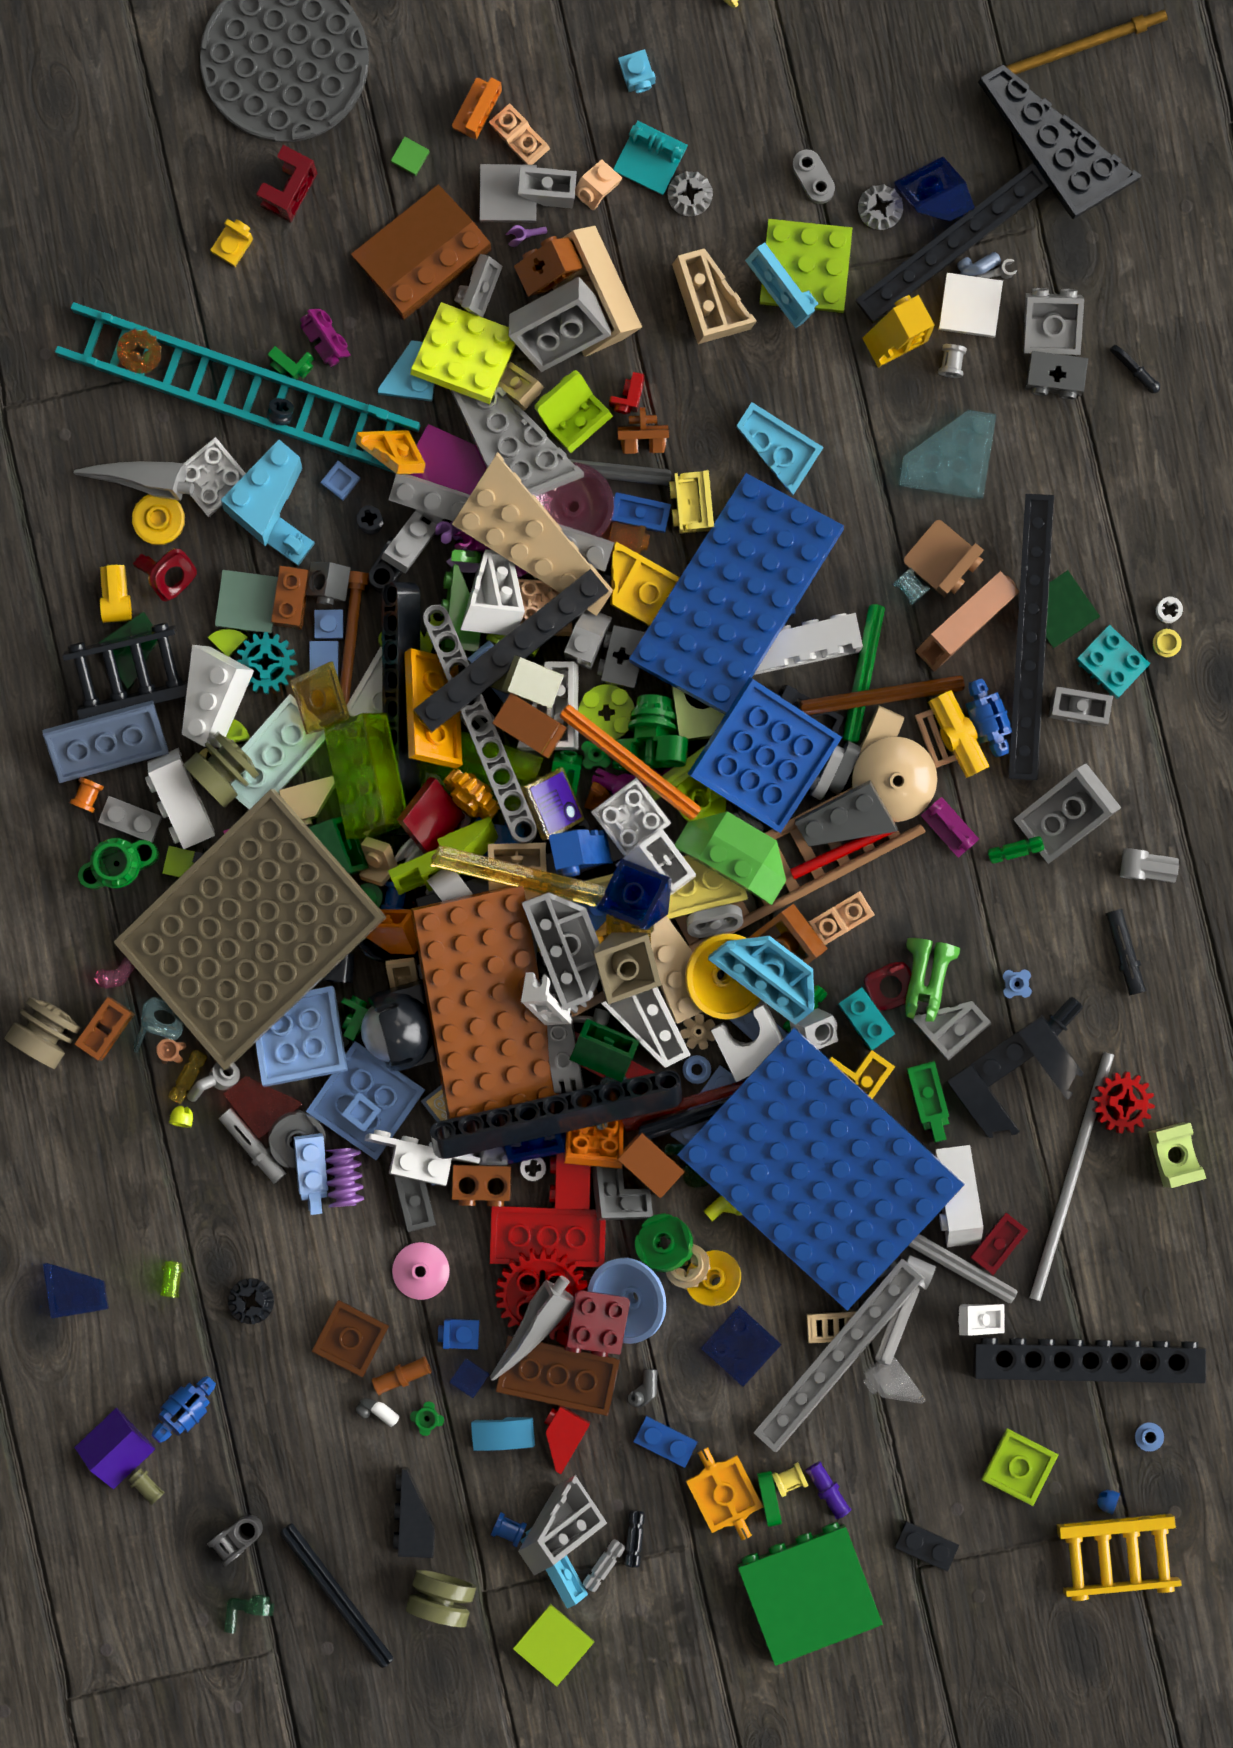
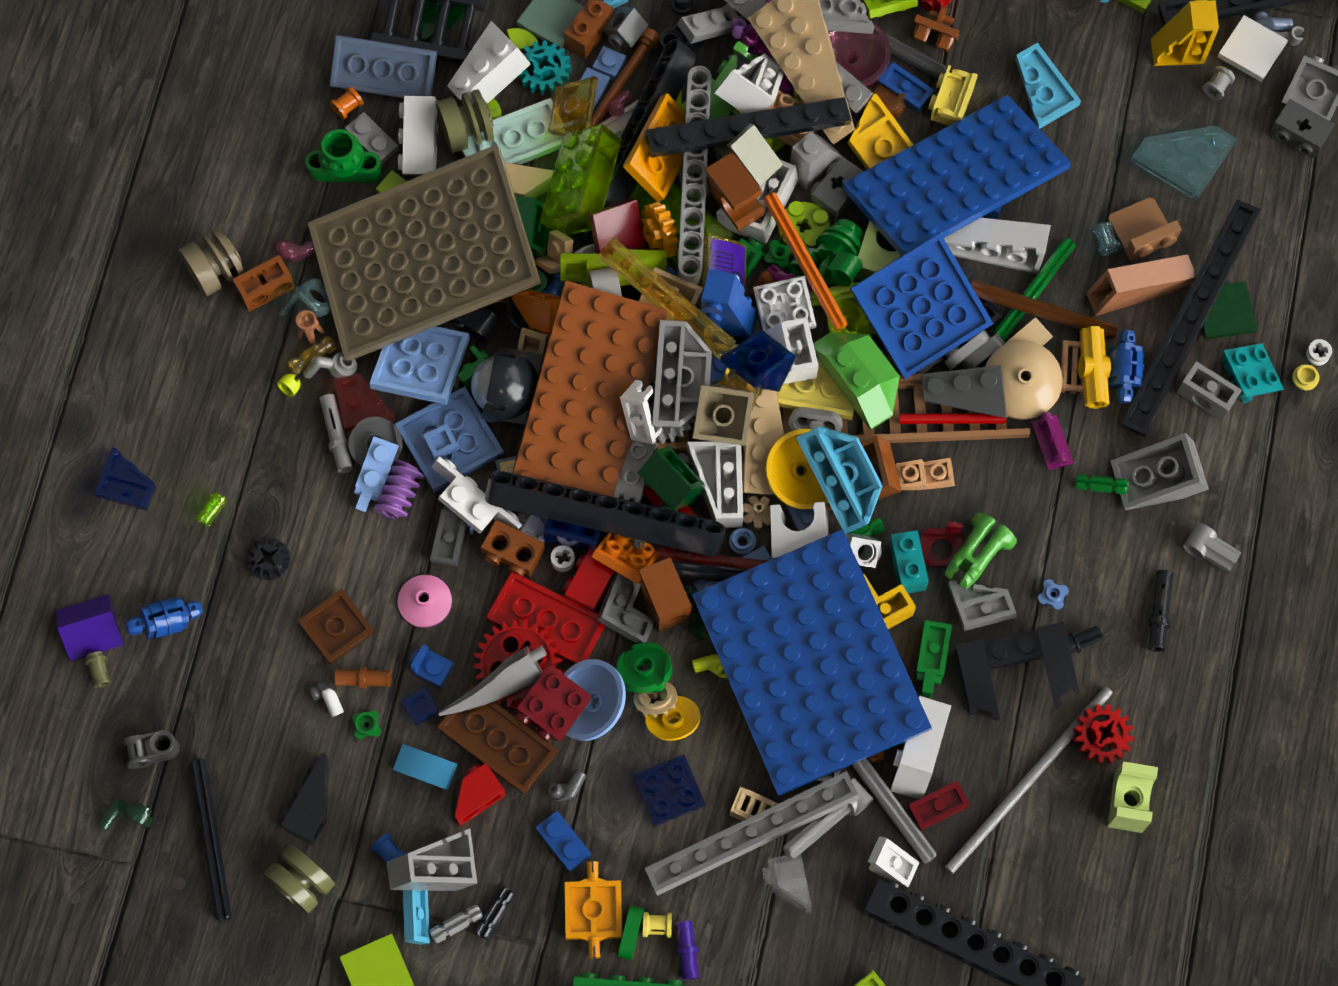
camera: 25 degrees right, 15 degrees down
none -> clear pink arm [608,89,632,118]

